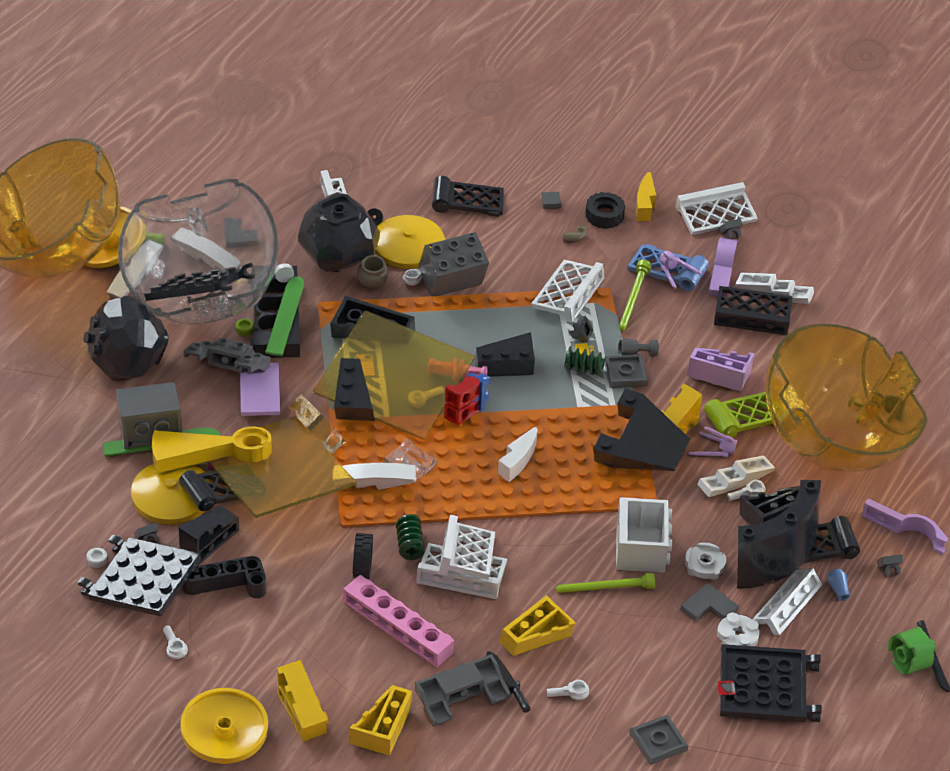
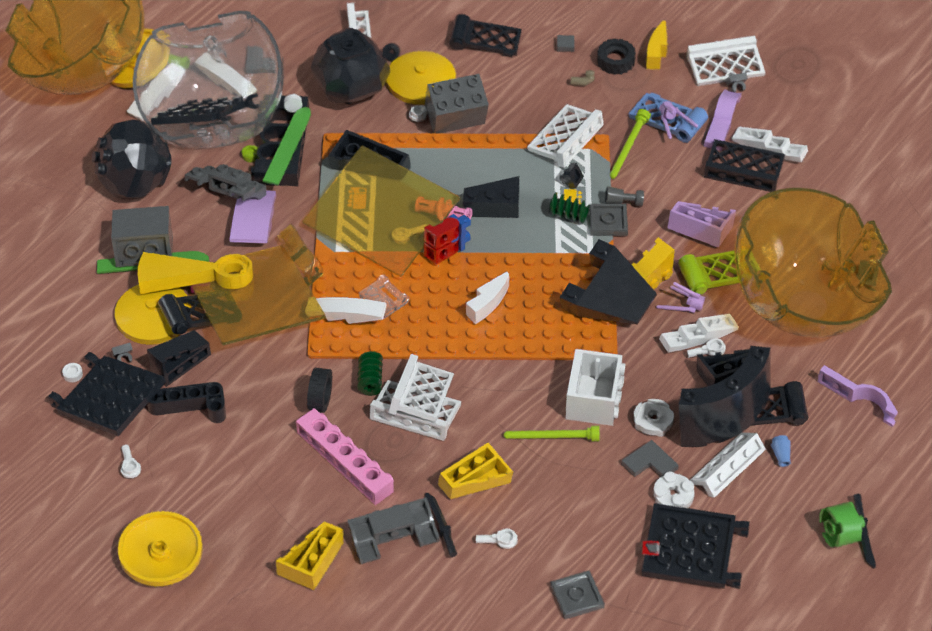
camera: 10 degrees right, 5 degrees up
yellow wedge [277,660,329,742] -> none
black wedge [334,358,375,421] -> none
dark tan piece [357,255,388,289] -> none
dark grey tile [877,554,903,577] -> none

